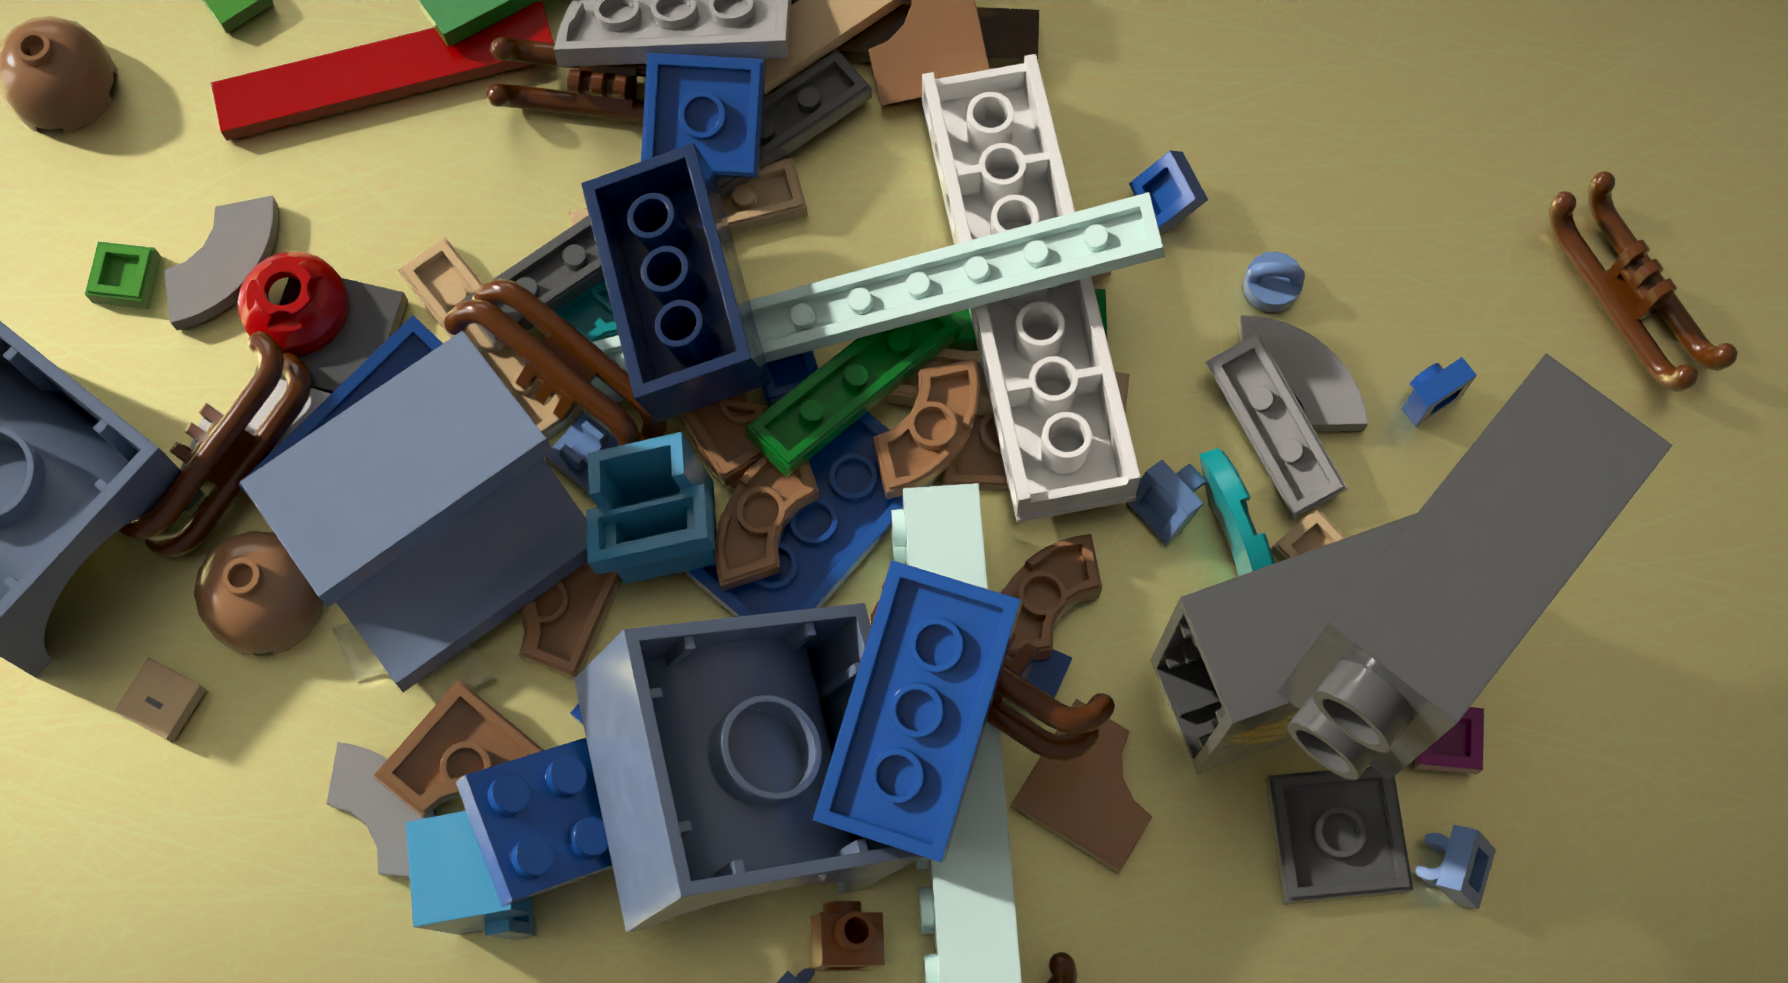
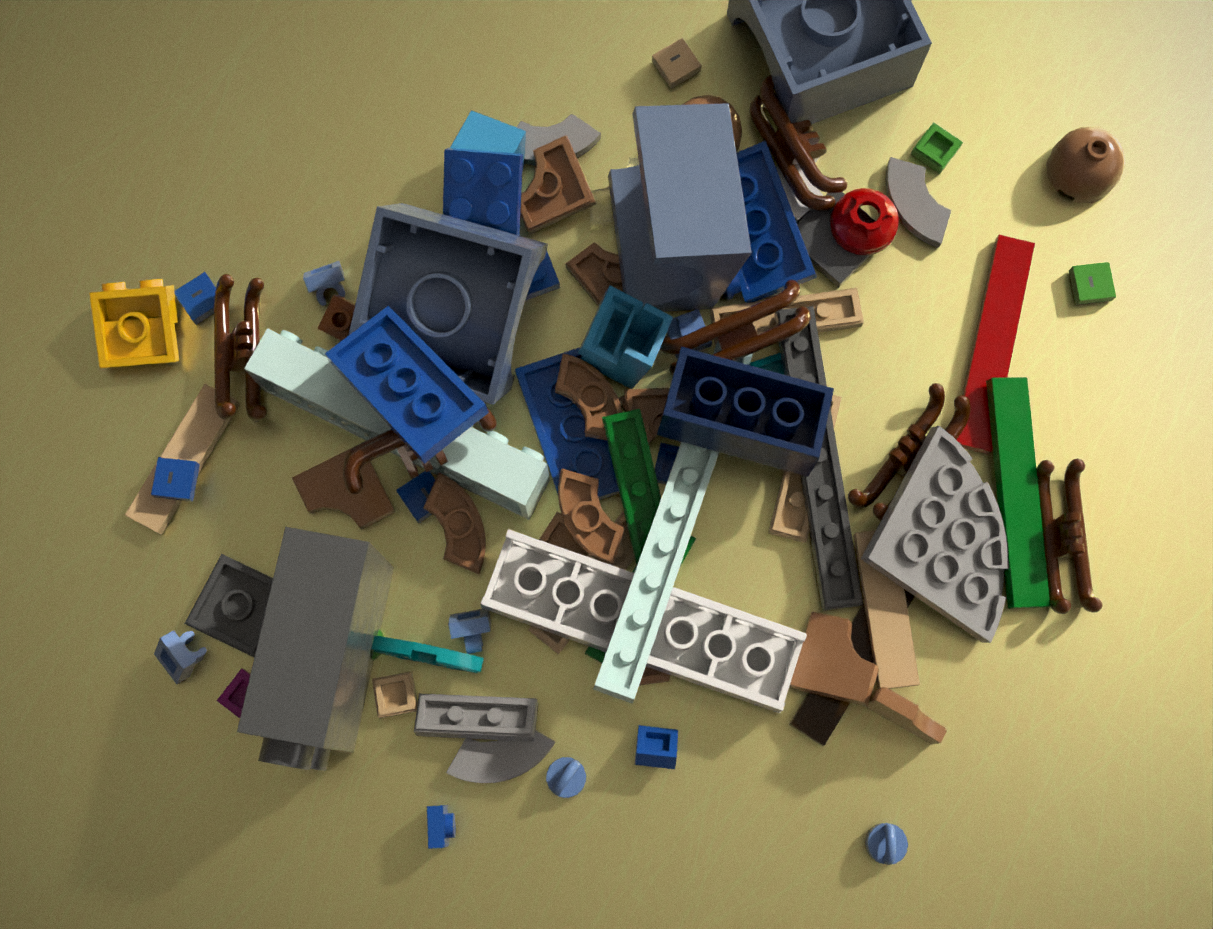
camera: 120 degrees right, 5 degrees up
blue tile [641,52,766,179] -> none
dark grey brick [1277,353,1673,781] -> none

